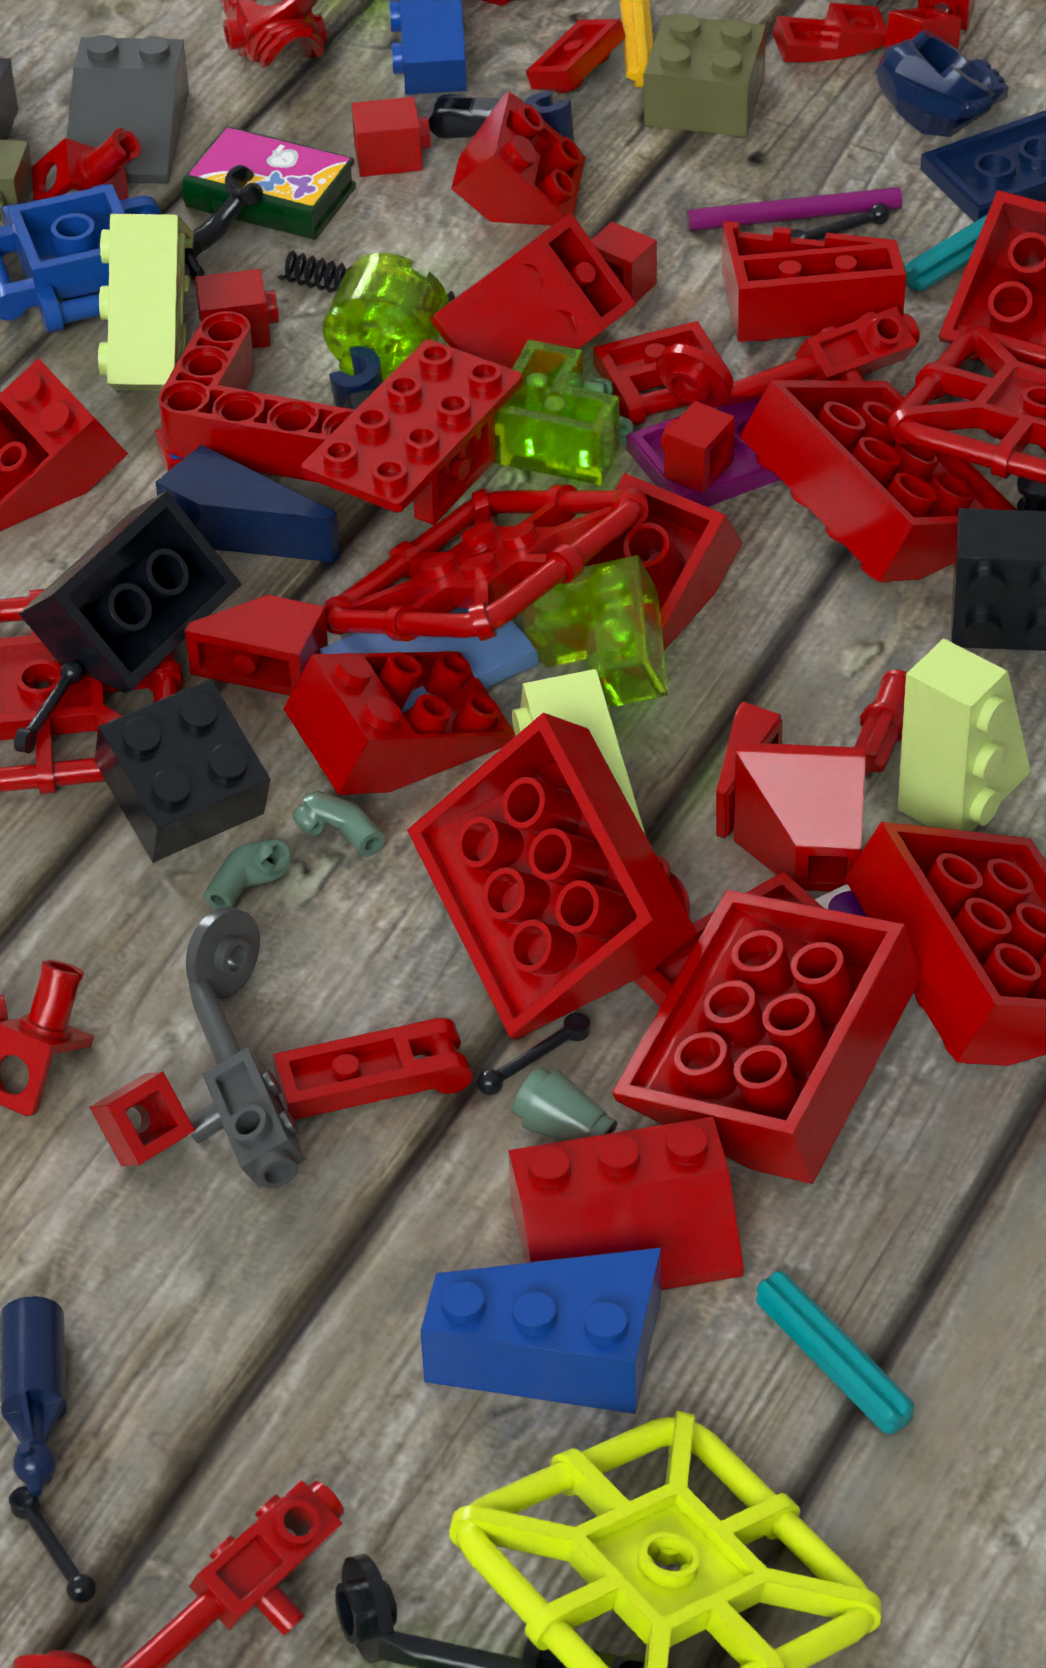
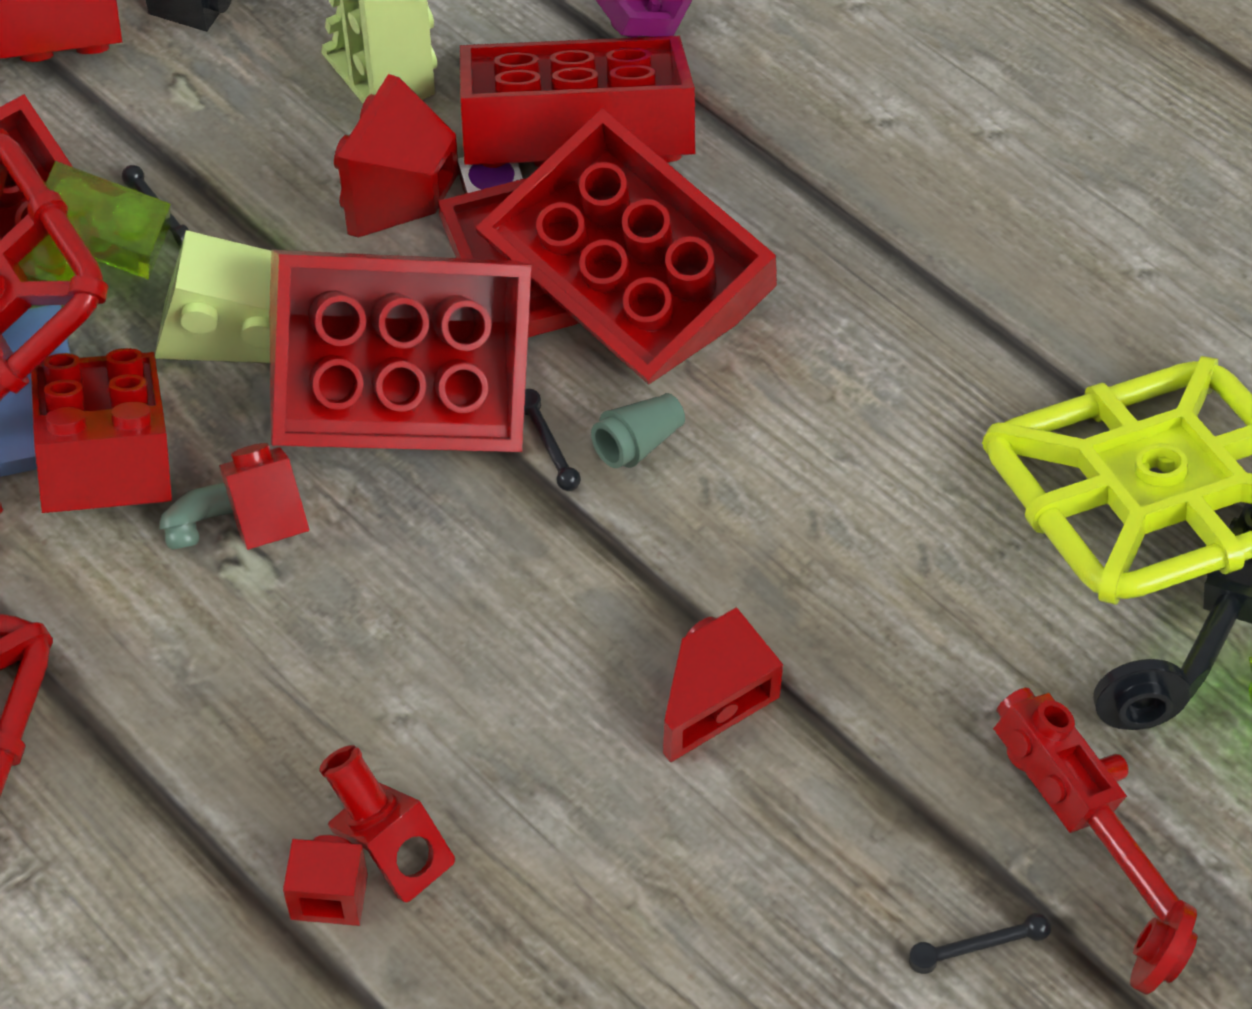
camera: 75 degrees left, 10 degrees up
dark blue wheel [0,1296,67,1497] -> none
red plate [89,1071,195,1166] -> none
black brick [94,679,271,863] -> none
dark grey piece [186,907,306,1188] -> none
sand green arm [204,838,292,910] -> none
red plate [273,1018,473,1120] -> none
blue wedge [420,1248,661,1414] -> none
red slope [508,1117,744,1290] -> none
red slope [716,702,782,839] -> none
teal axle [756,1271,915,1435] -> none
red axle [854,670,907,776] -> none
none -> black hinge [122,165,189,248]
none -> red brick [219,443,310,550]
none -> red slope [663,607,783,763]

